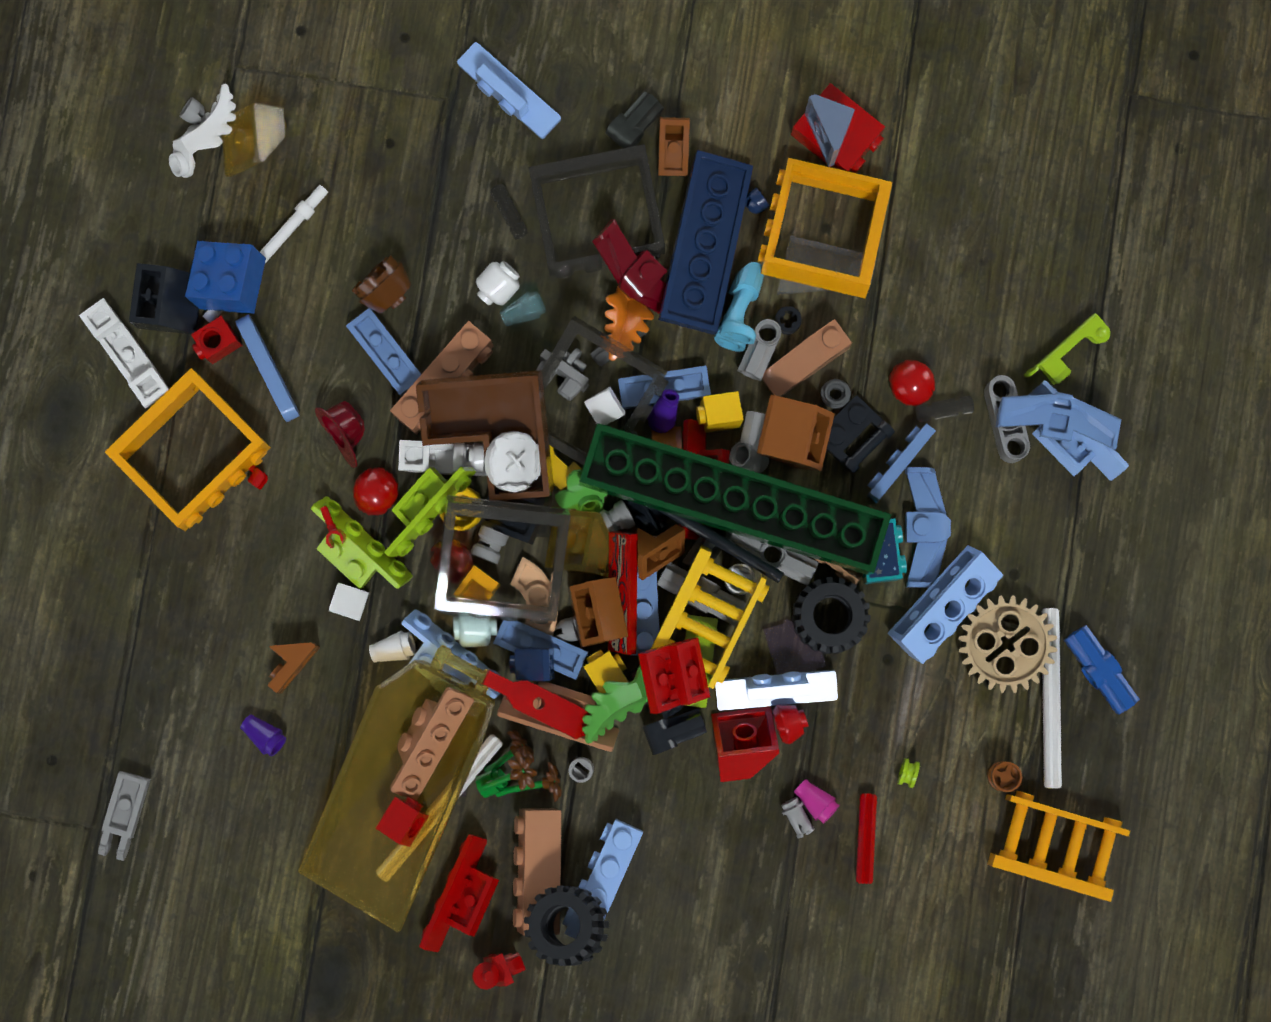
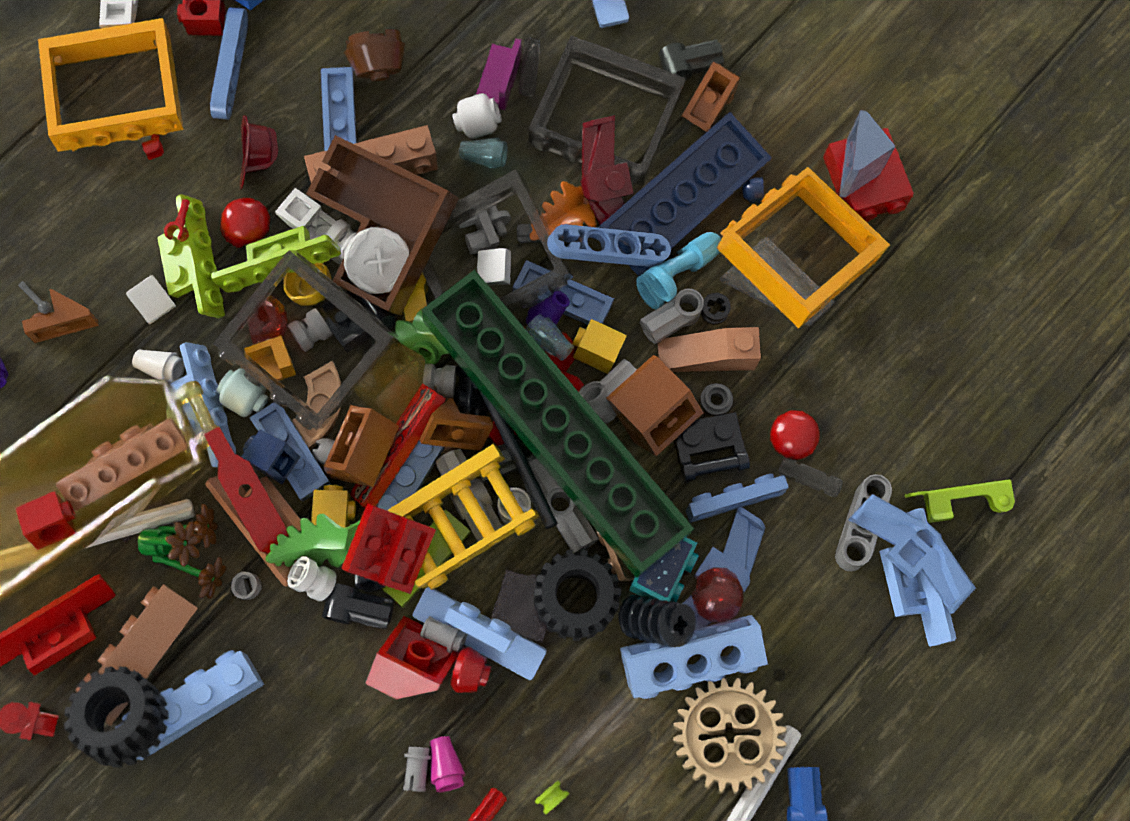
camera: 25 degrees right, 10 degrees down
none -> dark grey hinge [18,281,51,314]
none -> white wheel [287,556,336,601]
none -> light grey pin [421,616,467,653]
none -> magenta panel [476,39,522,110]
none -> clear light blue cone [526,314,574,361]
none -> medium blue beam [547,224,671,267]
none -> black piece [619,595,696,647]
none -> clear red hair [692,567,744,623]

